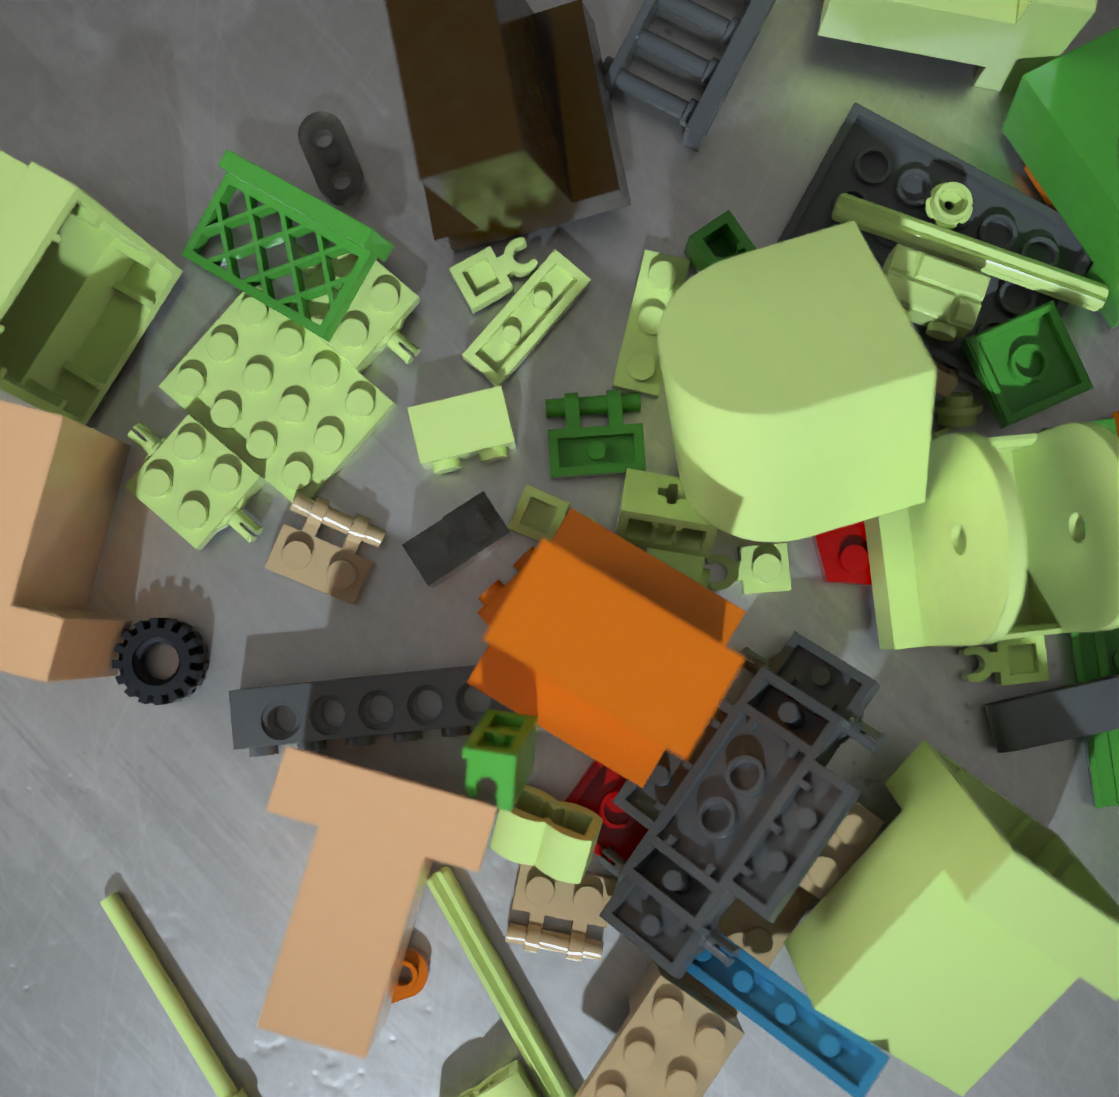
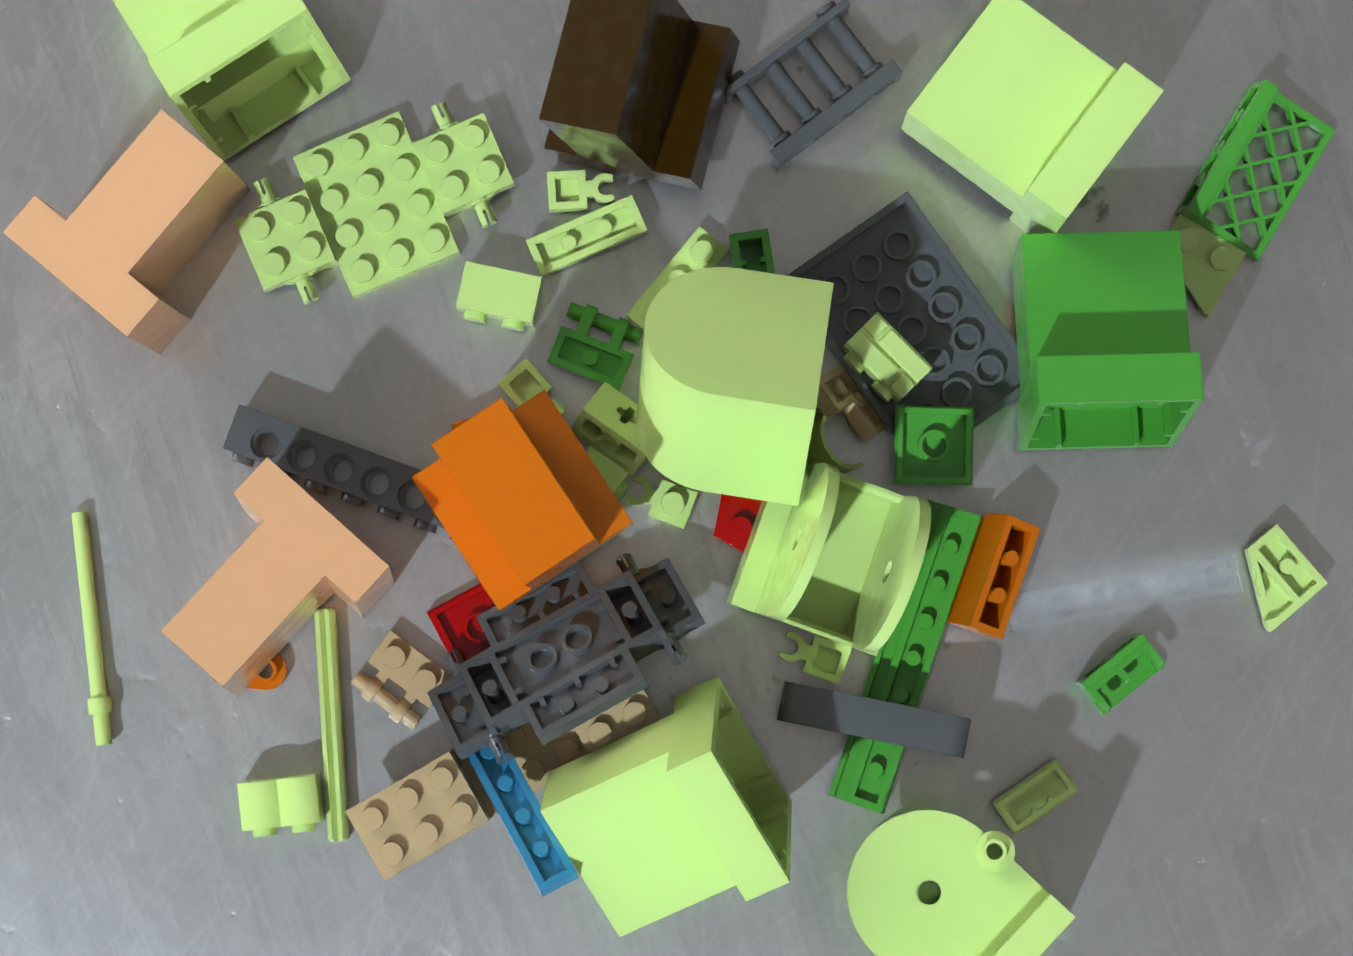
camera: 25 degrees right, 0 degrees up
black tyre [112,618,209,705] -> none
bright green fence [181,149,394,342] -> none
tan plate [264,493,386,605] -> none
clear smoke plate [298,111,366,206] -> none
clear smoke hinge [402,491,512,588] -> none
bright green hinge [462,709,538,811] -> none
yellowish green brick [490,785,603,884] -> none
yellowish green axle [832,193,1109,311] -> none
yellowish green plate [925,182,973,229] -> none
yellowish green plate [933,392,983,427] -> none

